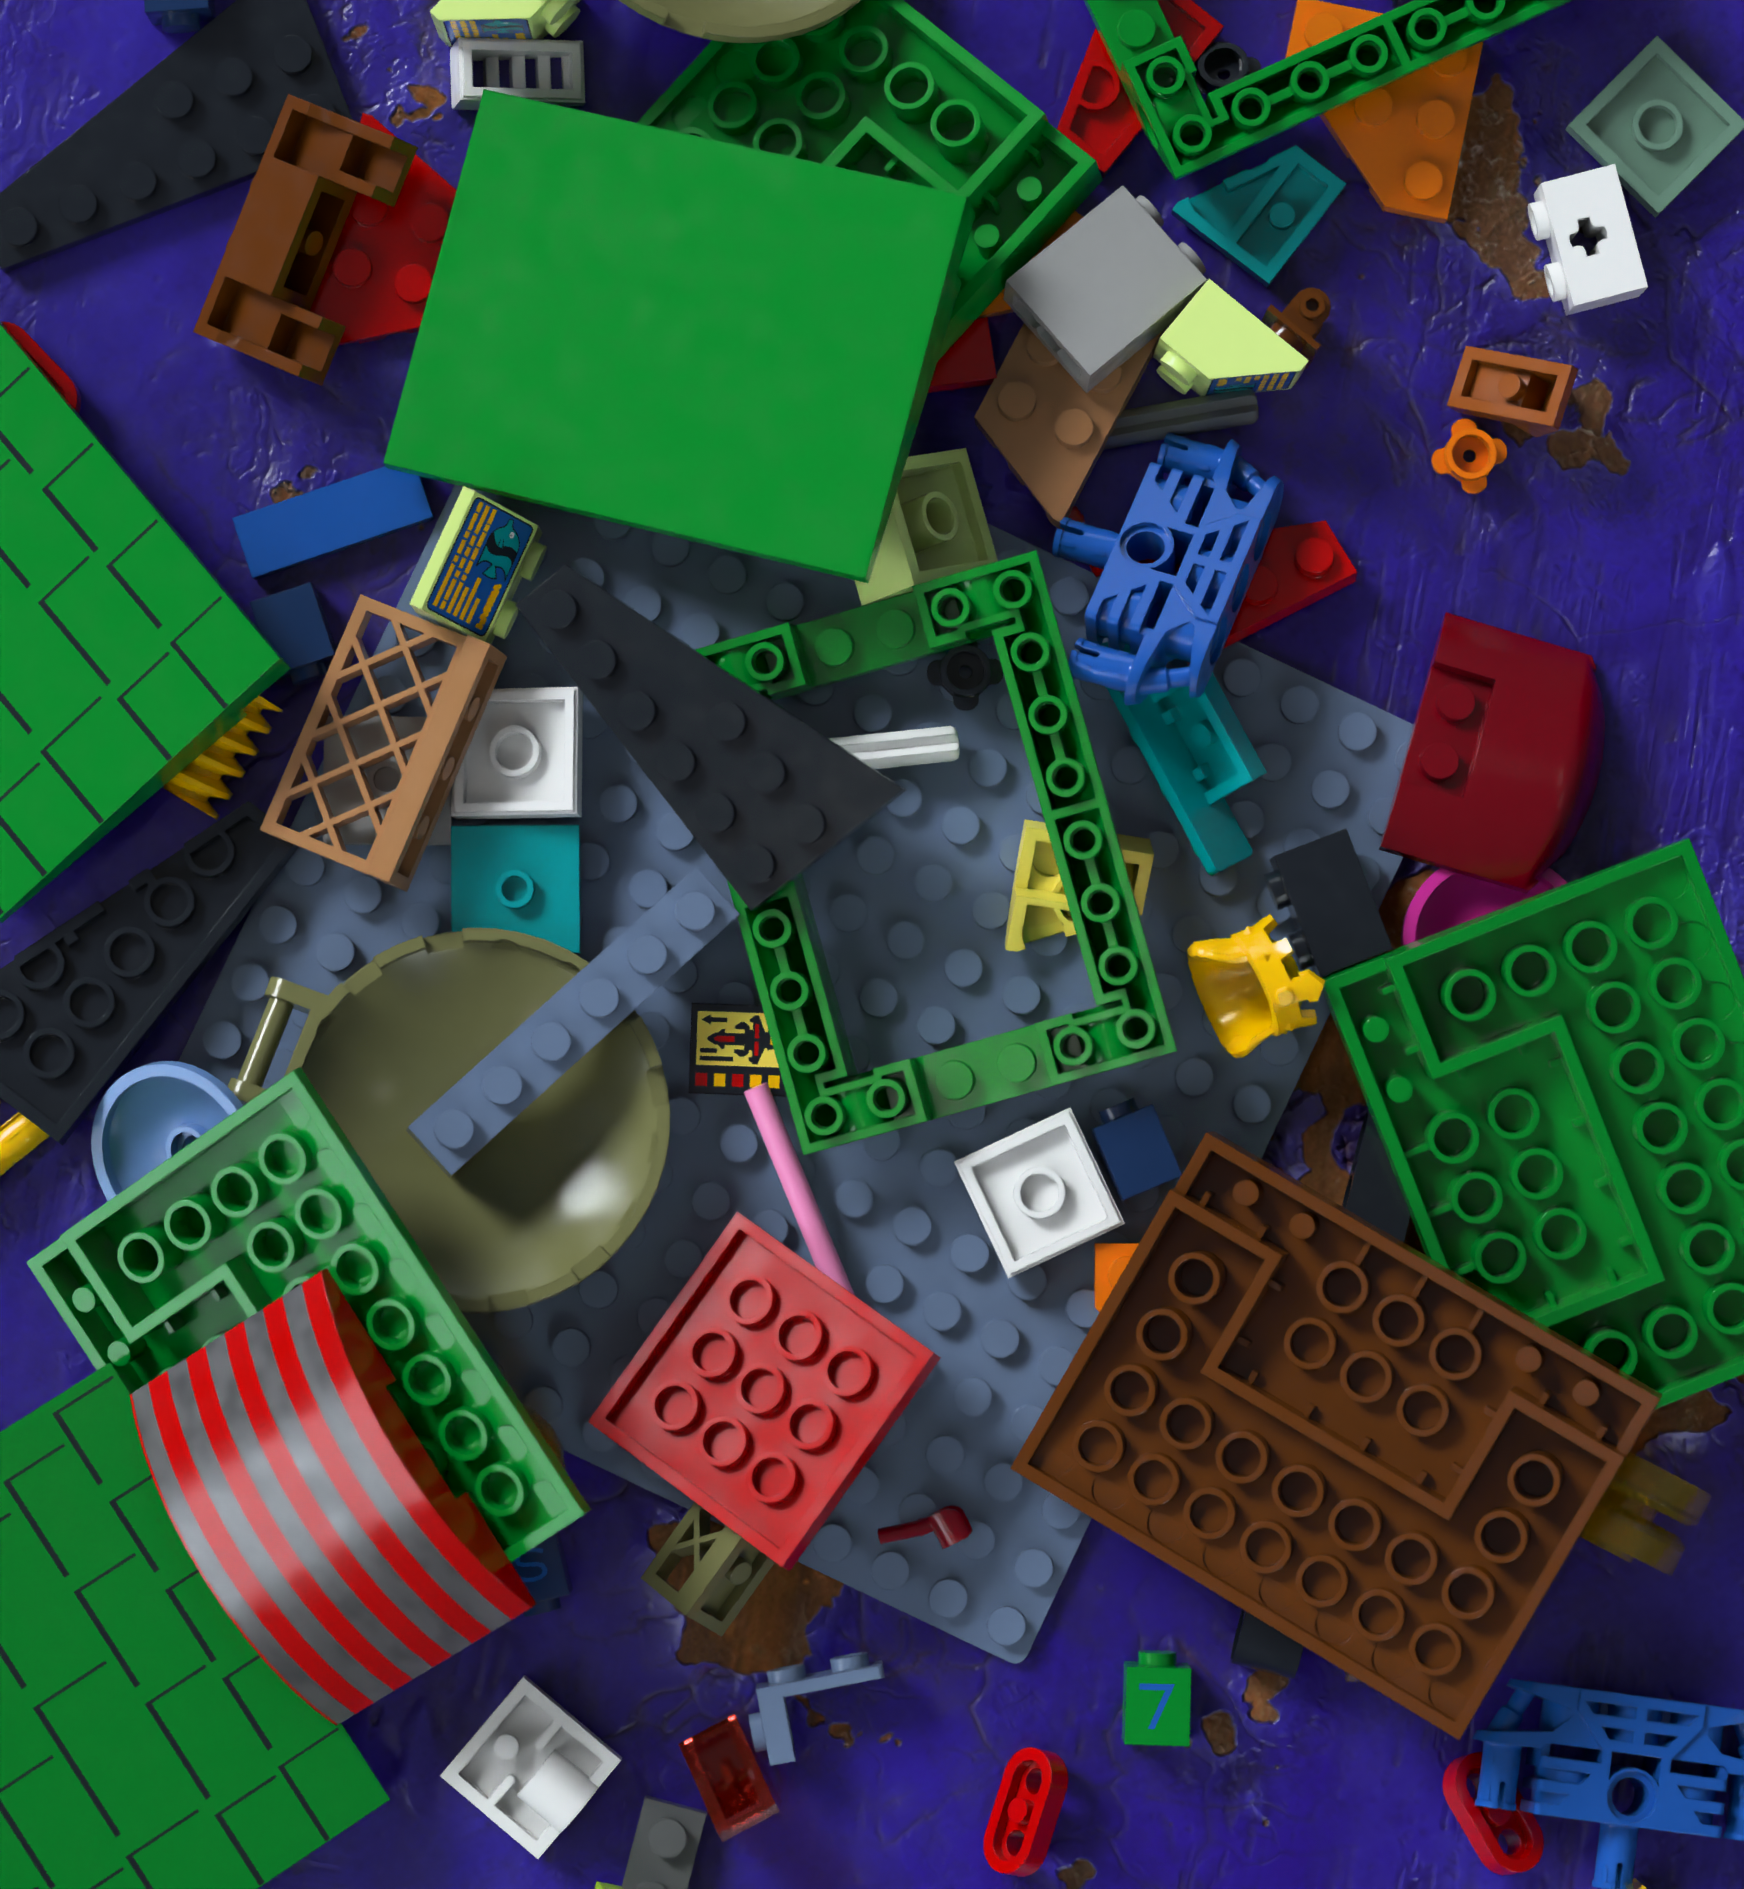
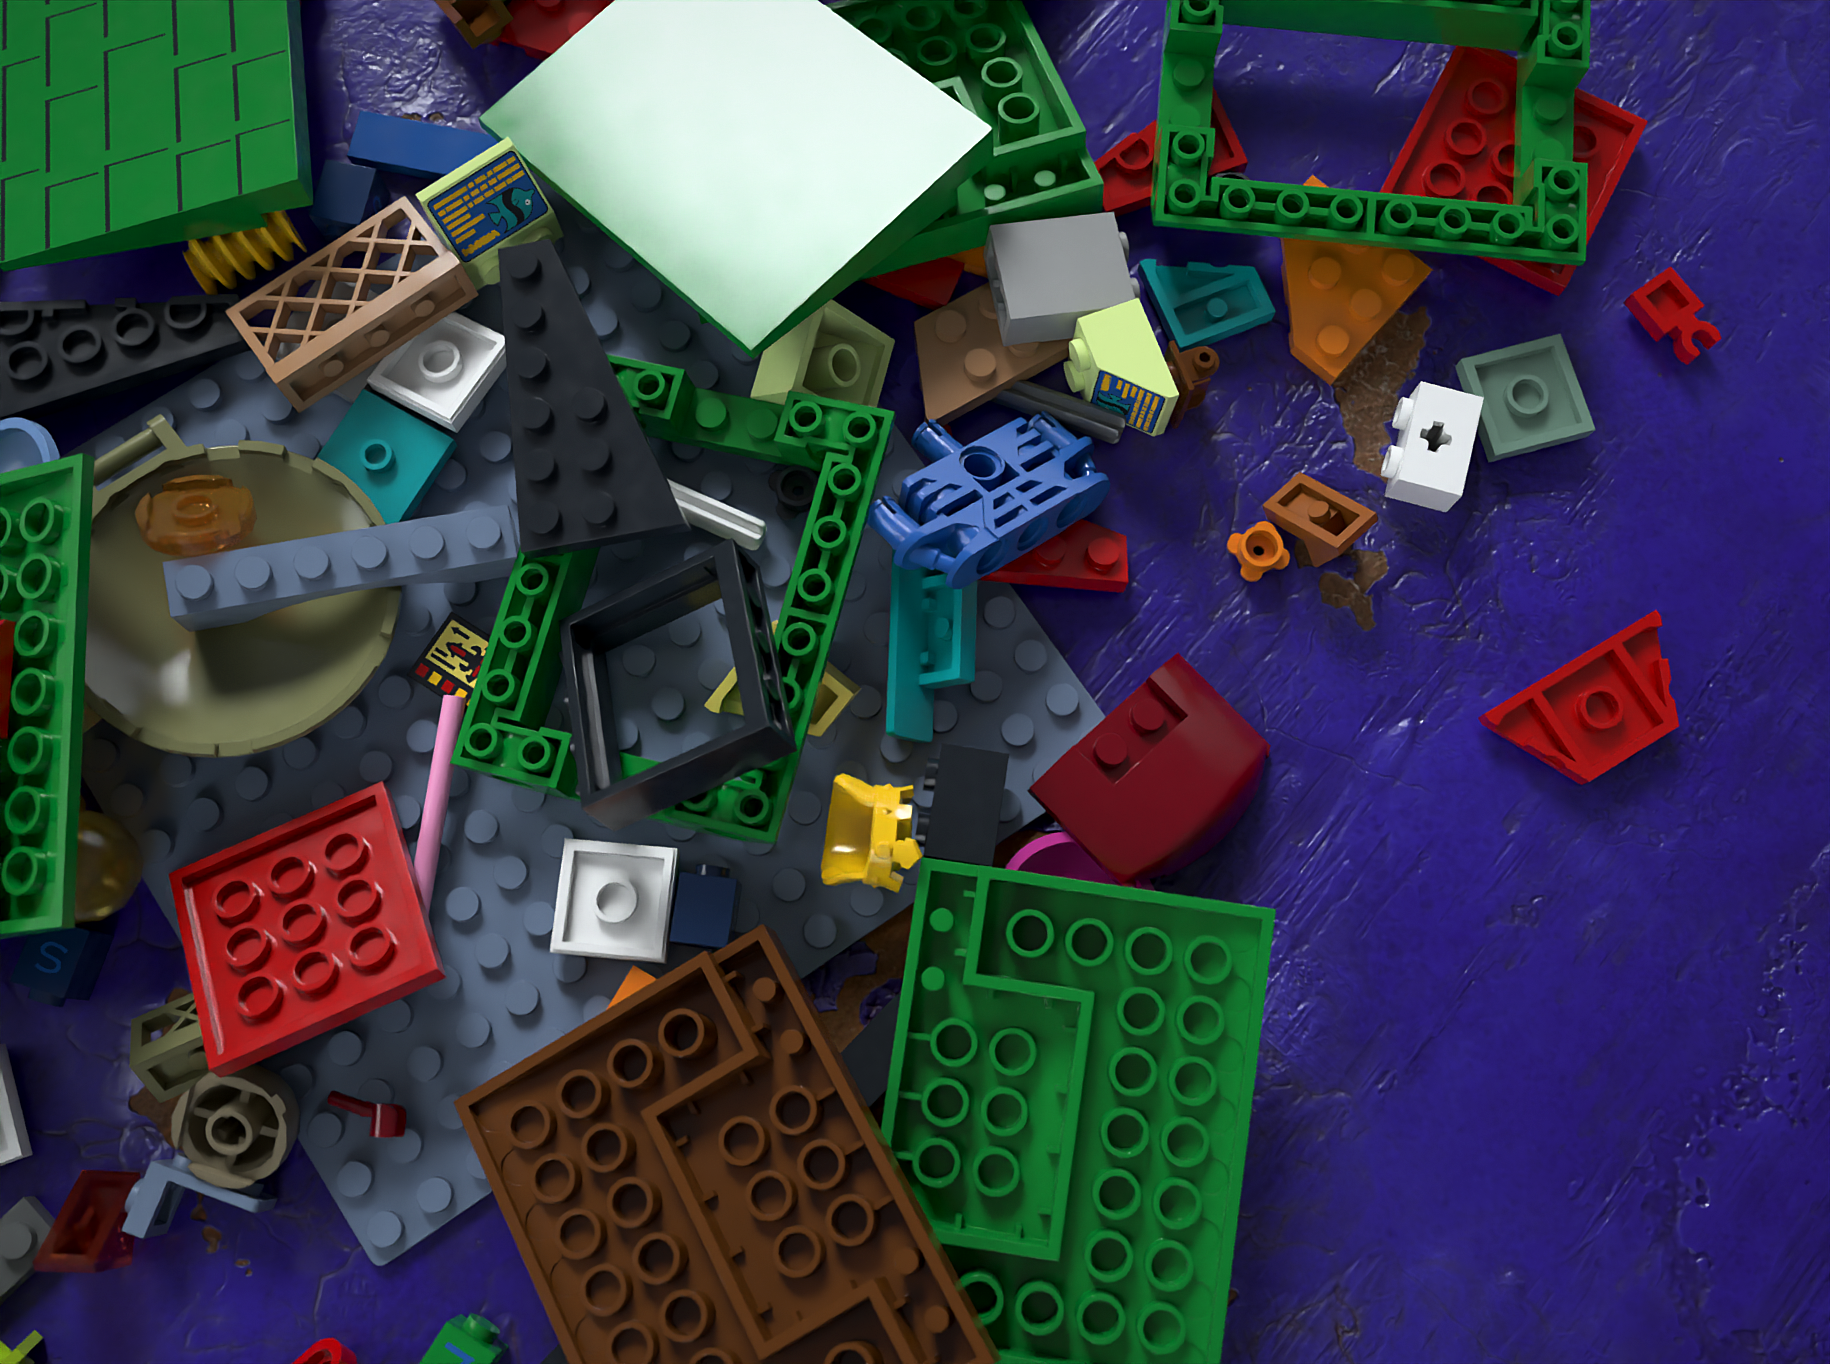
camera: 30 degrees right, 10 degrees down
none -> clear orange tile [135,475,257,556]
none -> dark tan cylinder [171,1065,300,1189]
none -> black window [558,538,797,831]

